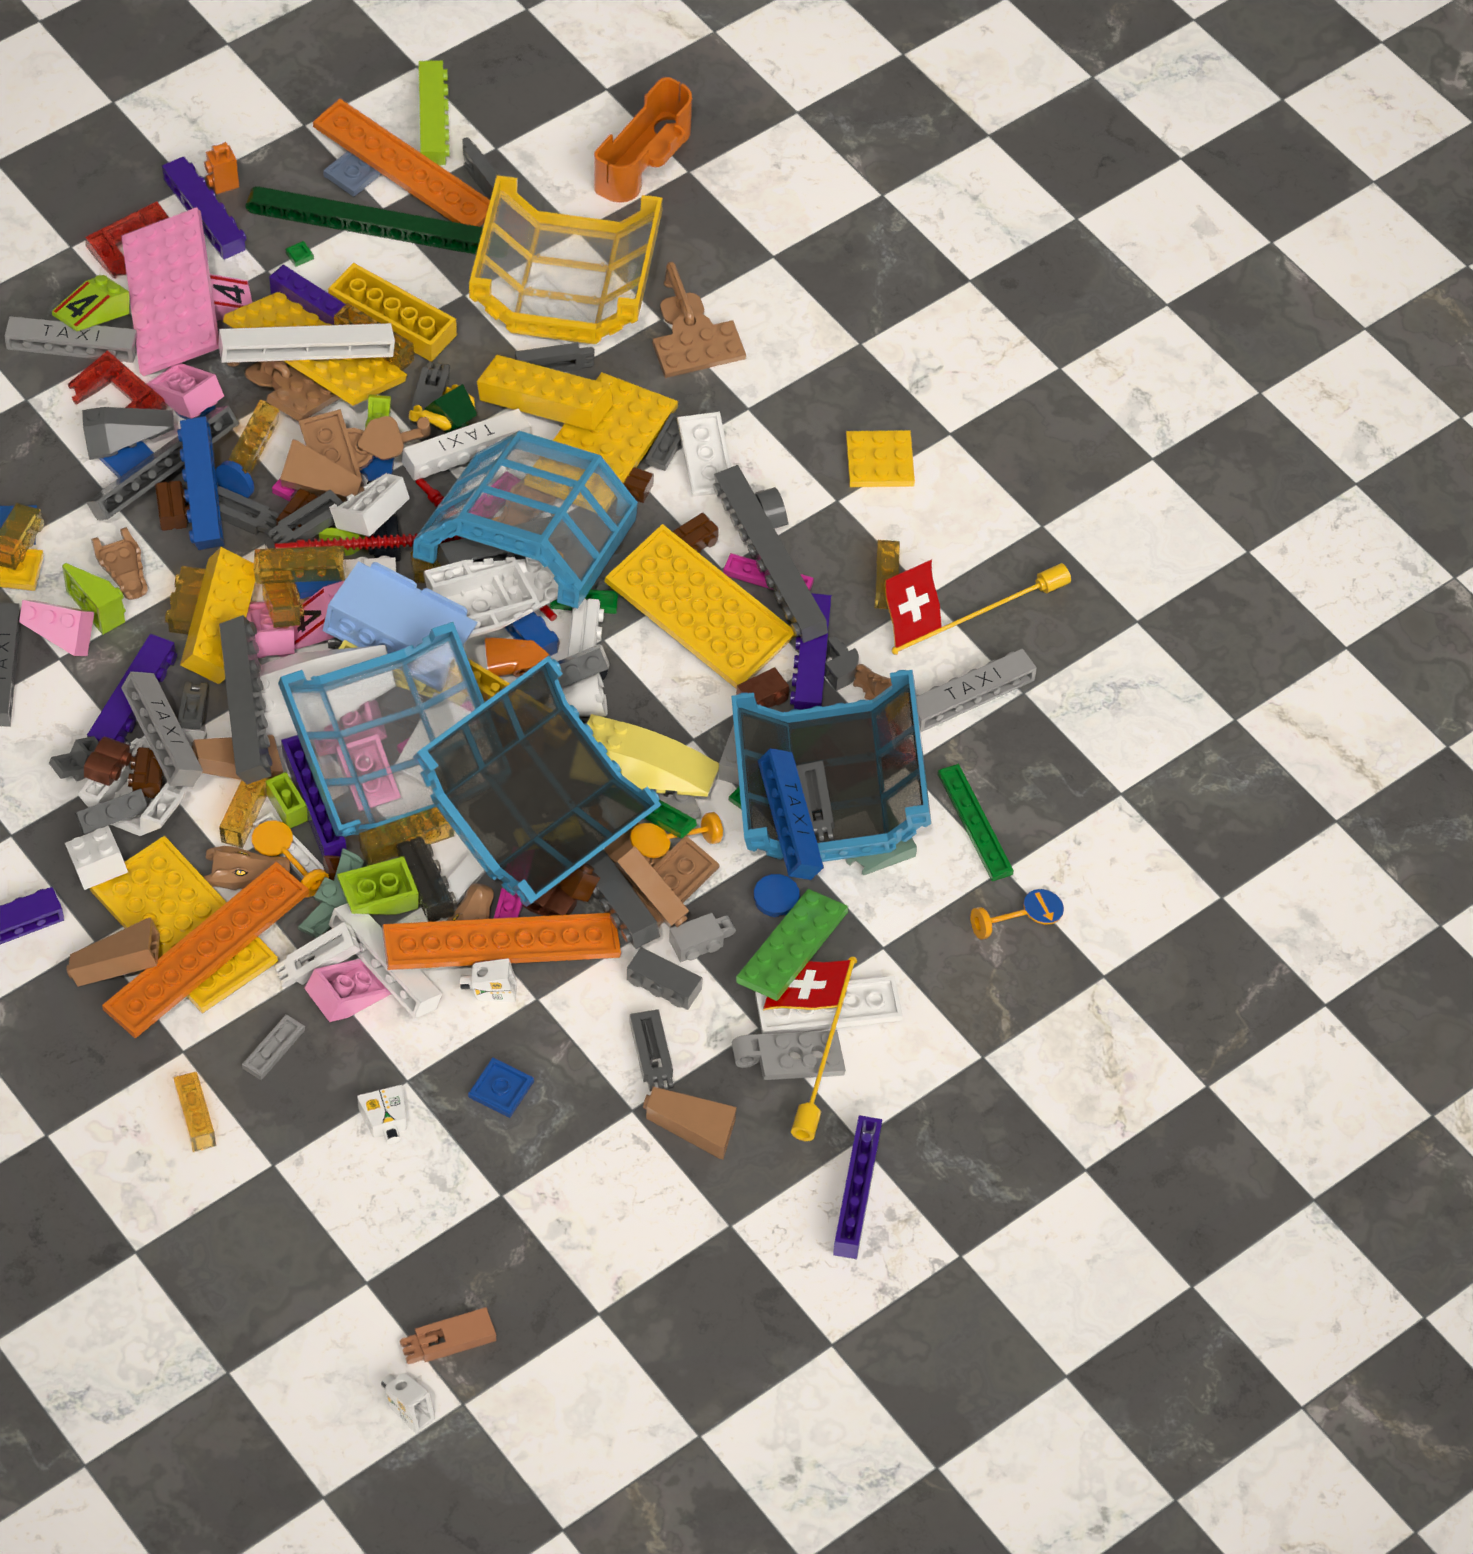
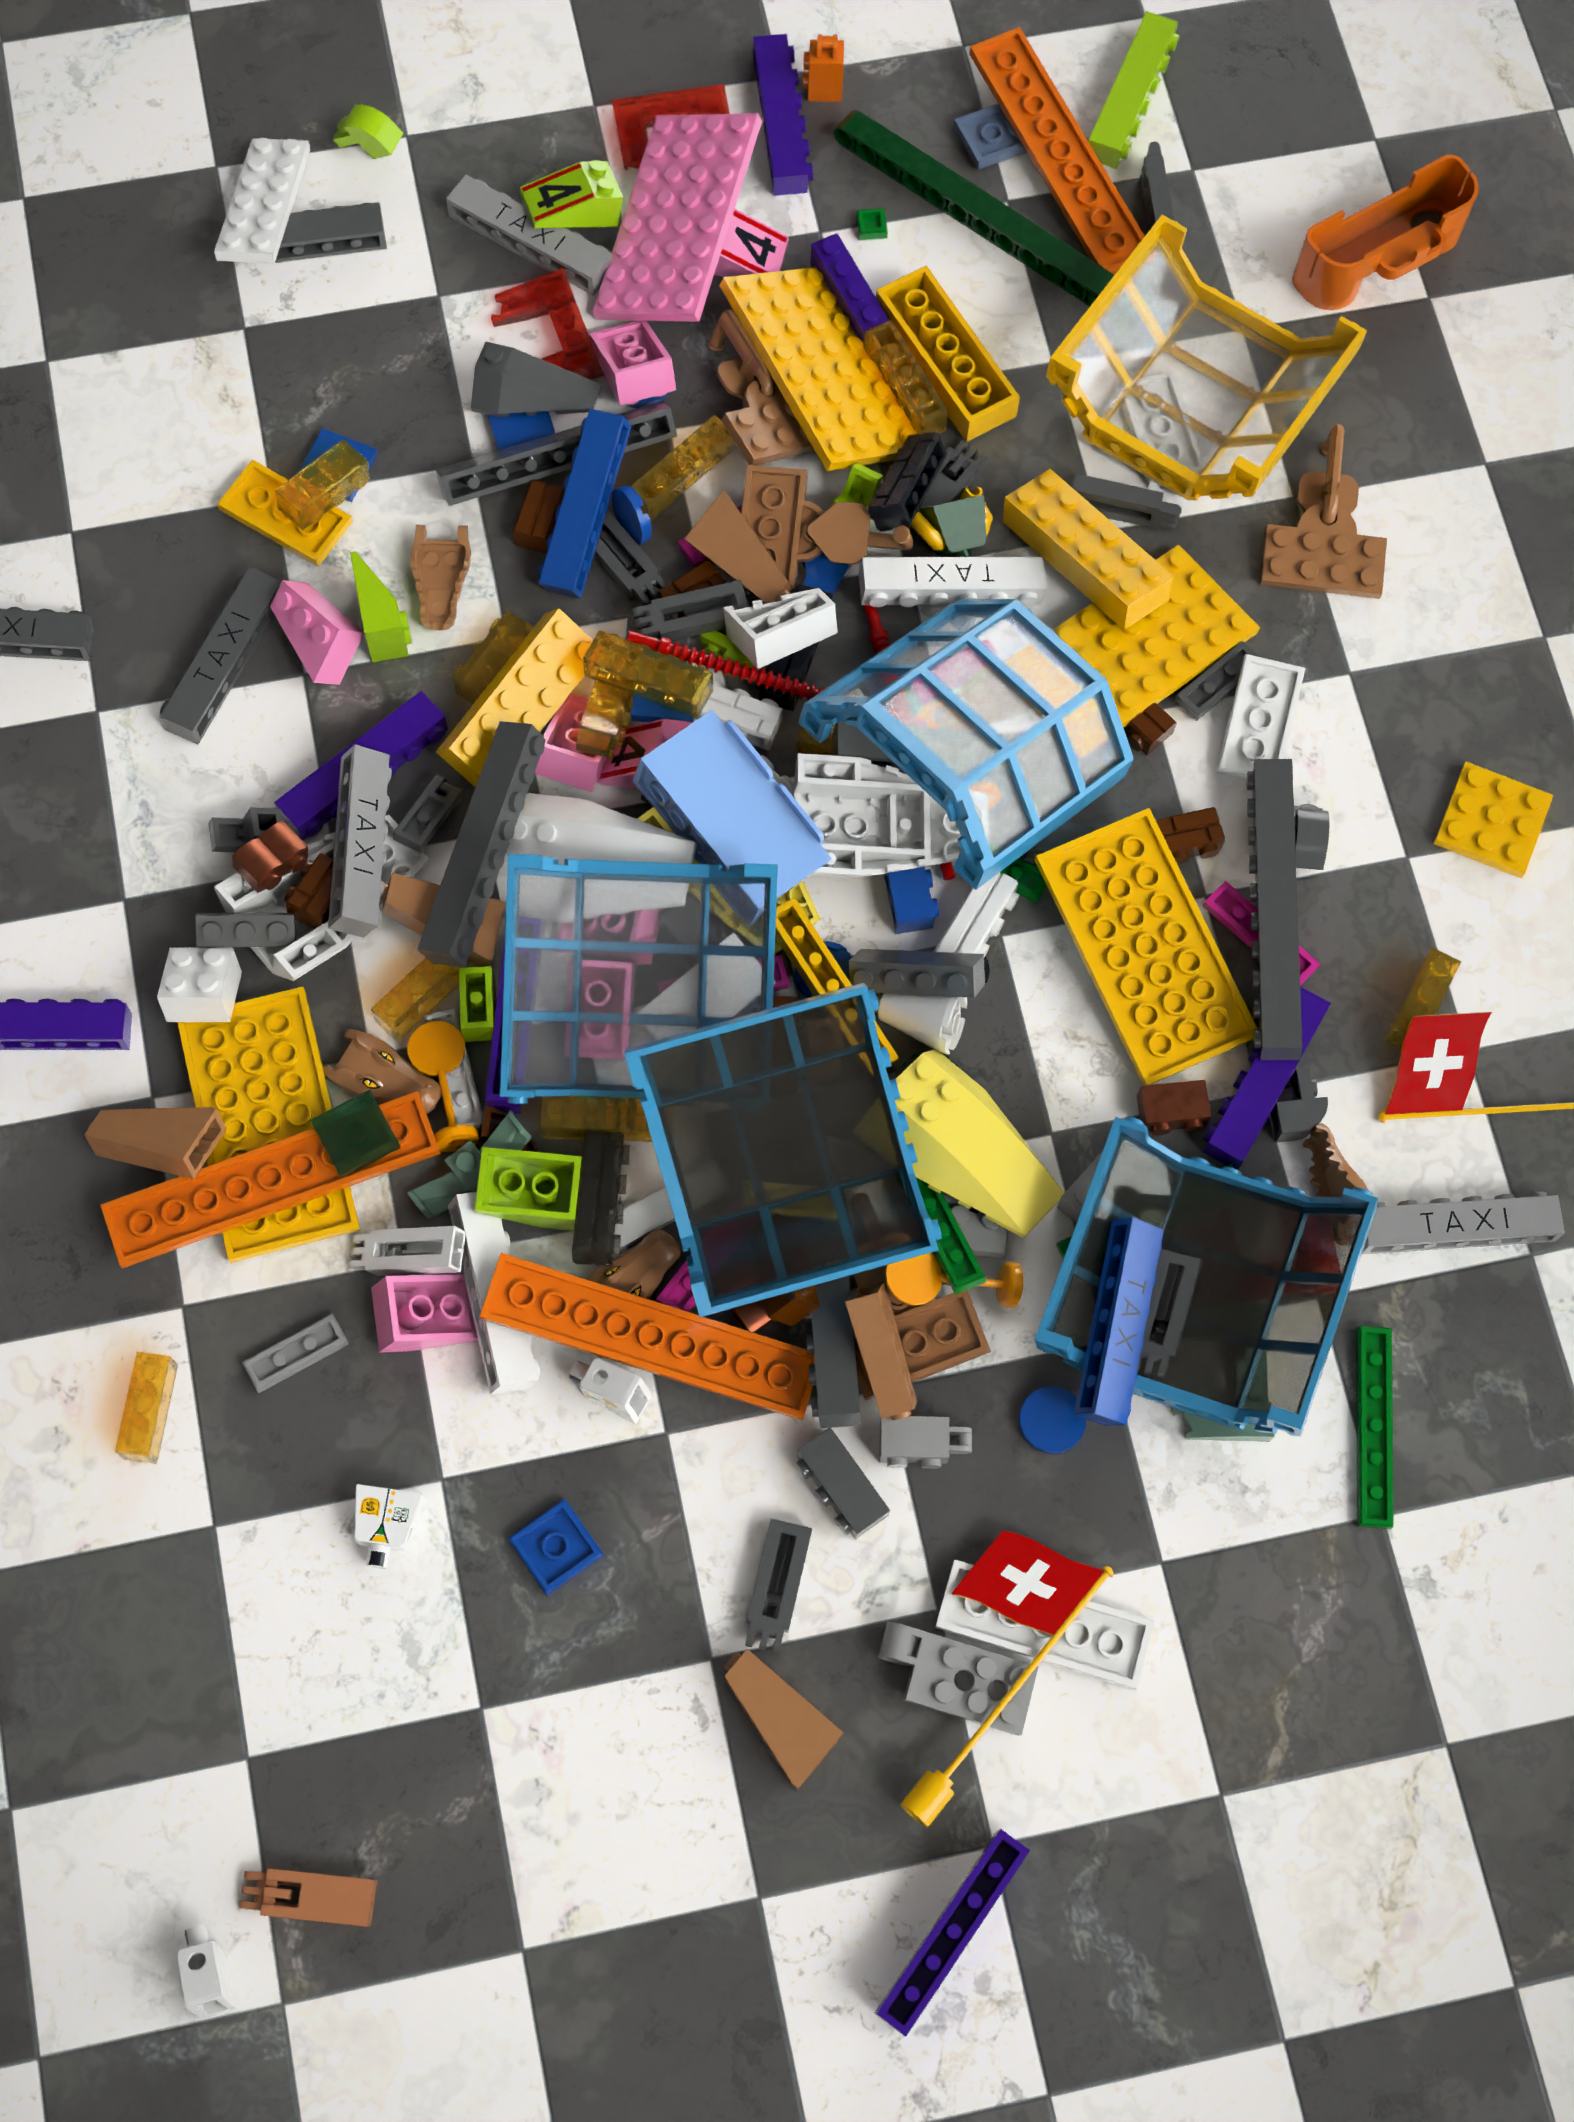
camera: 25 degrees right, 15 degrees up
white brick [218,323,395,363] -> none
orange panel [485,637,550,677] -> none
bright green plate [736,889,848,1001] -> none
piece [970,889,1064,940] -> none
none -> clear green tile [310,1089,401,1179]
none -> black brick [868,432,947,532]

